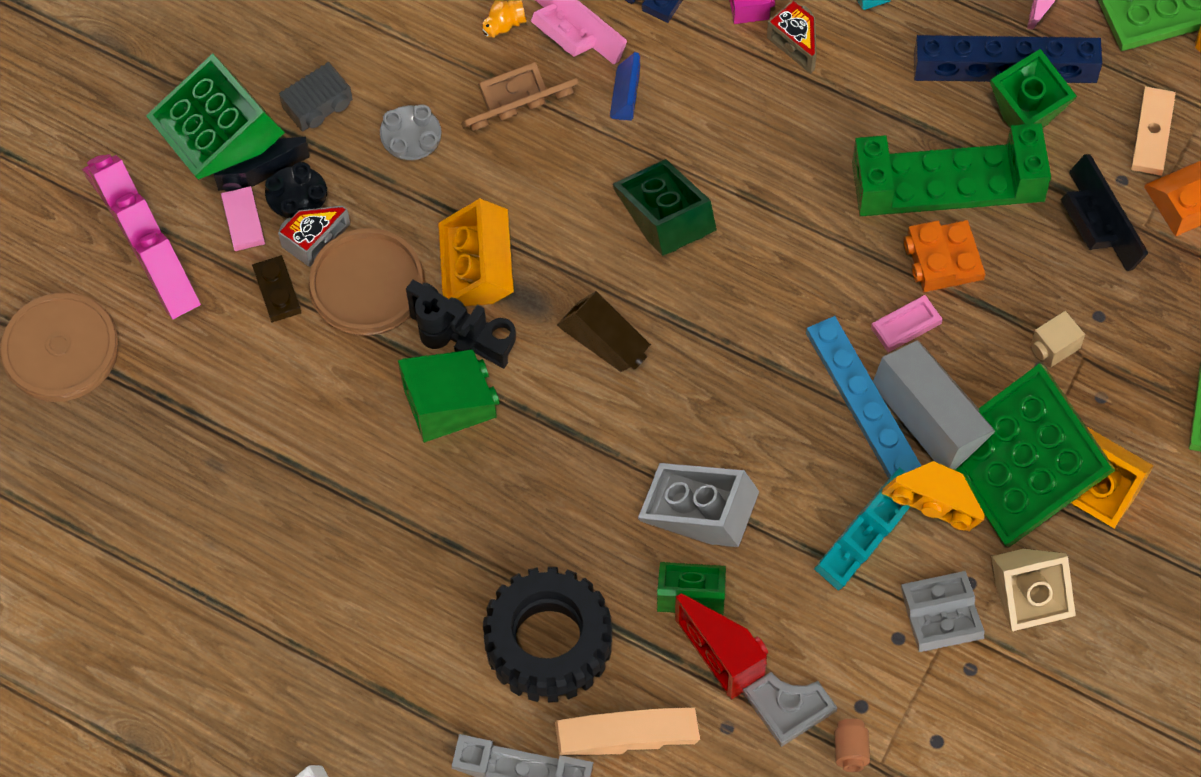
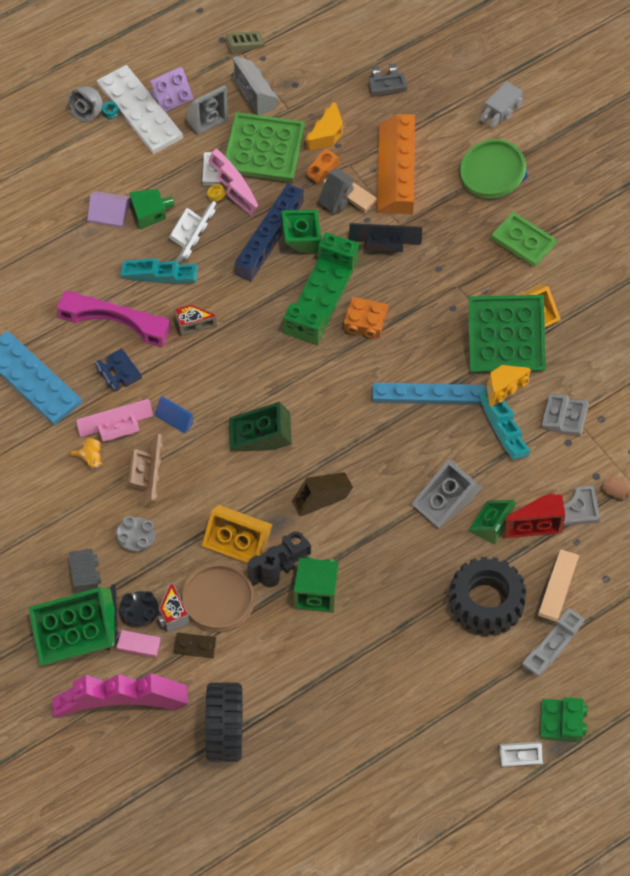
camera: 65 degrees left, 5 degrees down
medium nougat brick [0,293,118,402] -> none
bright pink tile [871,295,942,353] -> none
light grey slope [873,340,995,470] -> none
tan slope [991,549,1076,631] -> none
tan brick [1031,311,1085,368] -> none
none -> black tyre [205,682,243,762]
none -> orange leg [306,148,339,184]
none -> dark grey brick [318,168,354,213]

